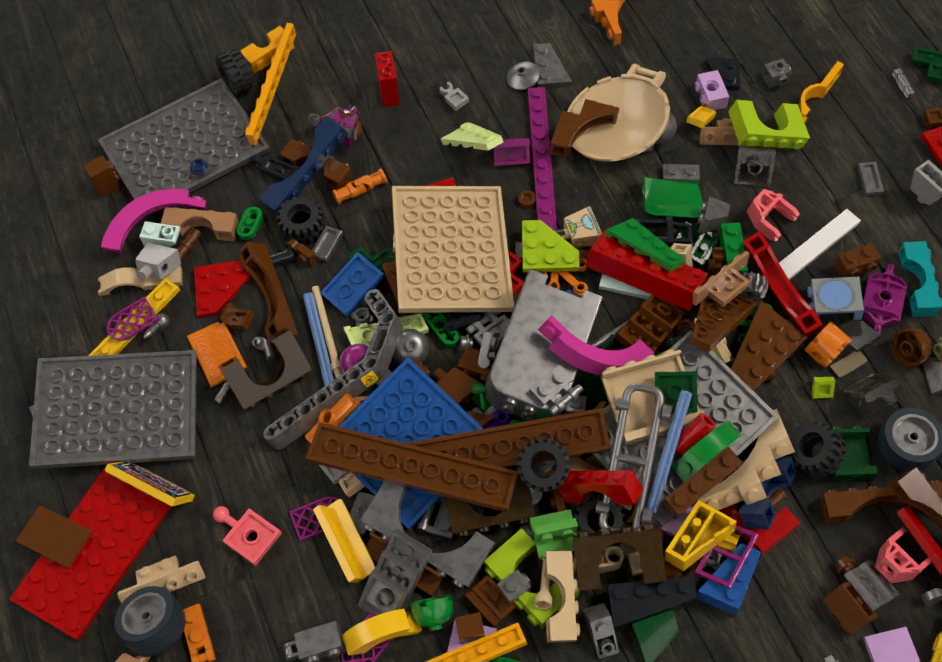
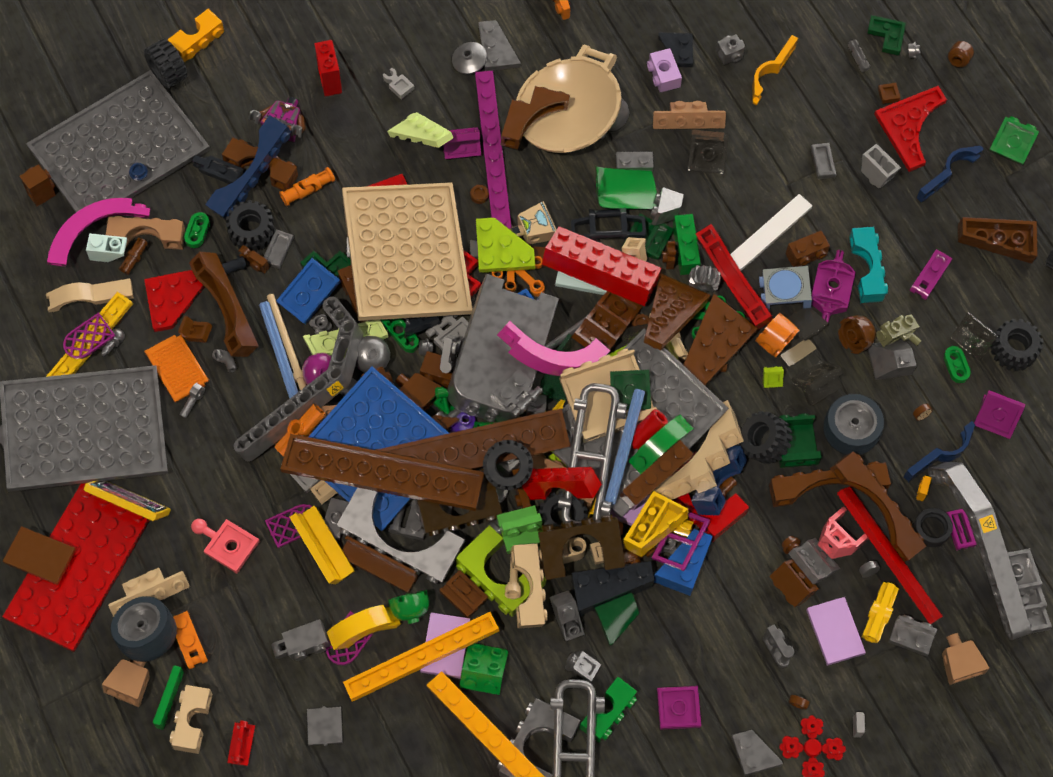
camera: 10 degrees left, 5 degrees up
light grey torso [136,242,181,281] -> none
dark brown arch [218,327,312,409] -> none
light orange plate [245,23,296,145] -> none
flat silver slope [357,529,433,616] -> none
reddish brown panel [455,612,485,644] -> none
flat silver bracket [497,569,531,603] -> none
green wing [605,218,685,272] -> none
yellow tile [686,106,716,128] -> none
medium nougat bracket [692,251,750,307] -> none
lime arch [728,100,810,149] -> none
coral piece [747,189,800,242] -> none

